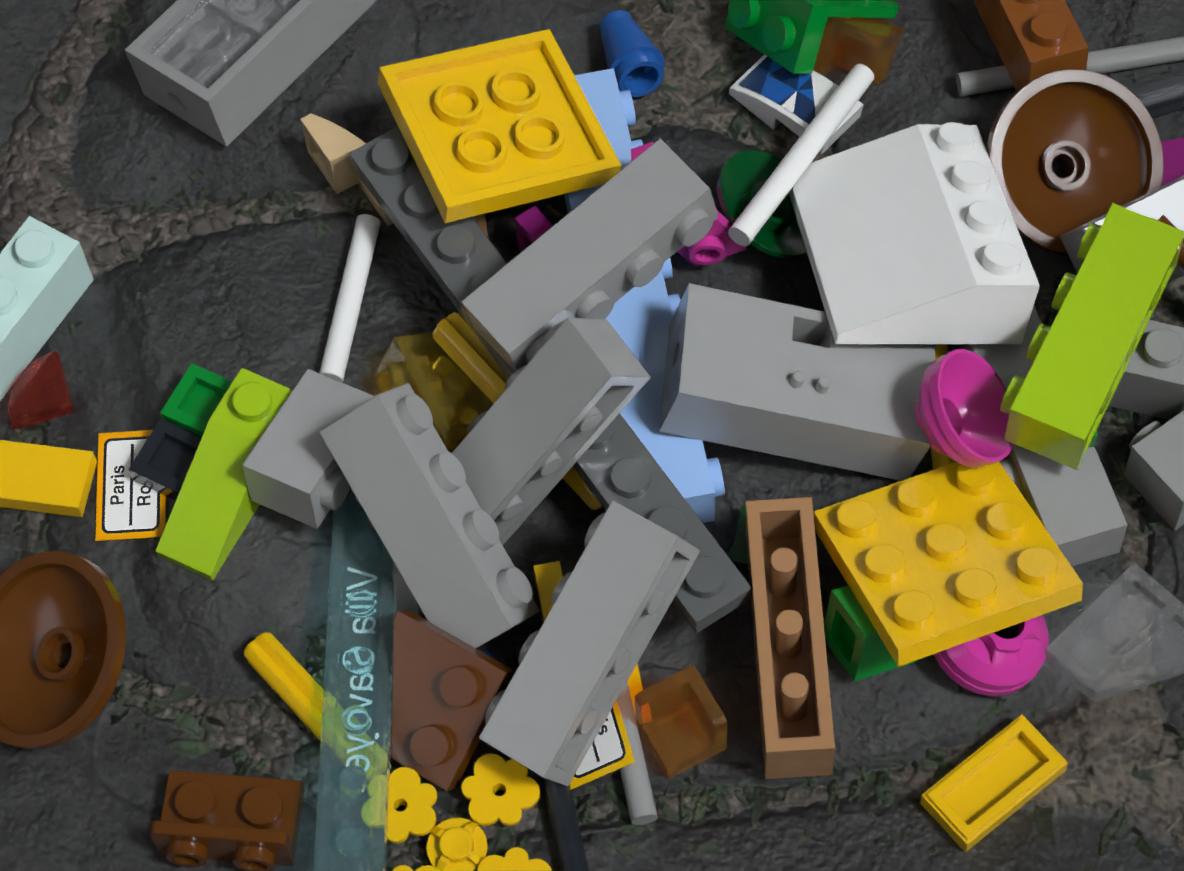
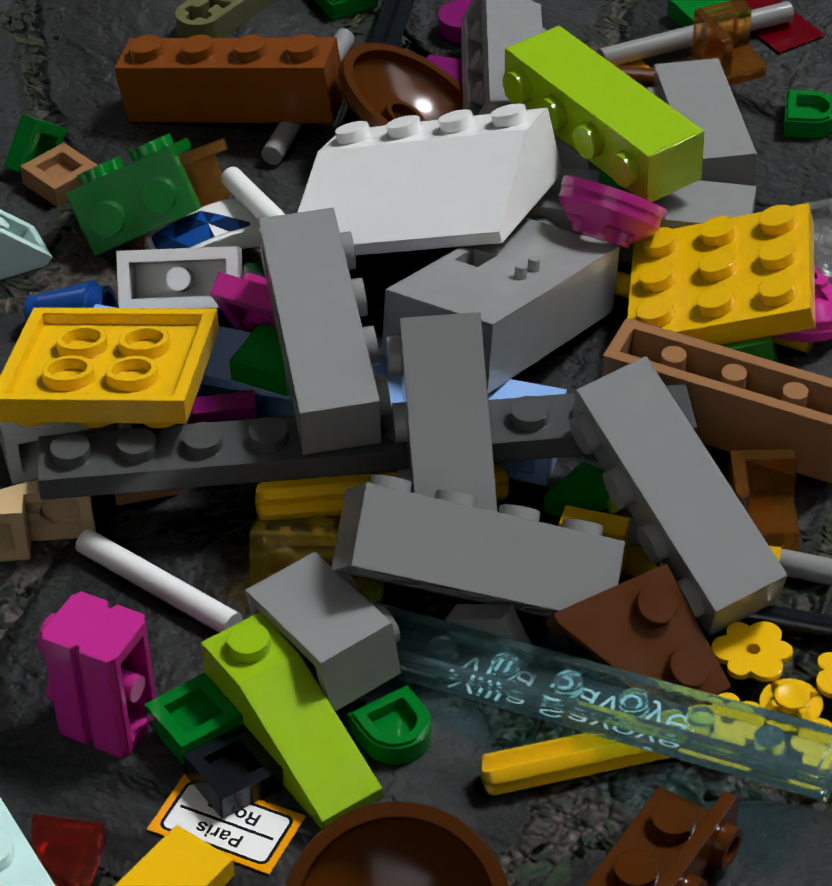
camera: 65 degrees left, 20 degrees down
none -> dark pink brick [37,591,157,759]
none -> white brick [116,246,243,308]
none -> green tile [347,685,432,765]

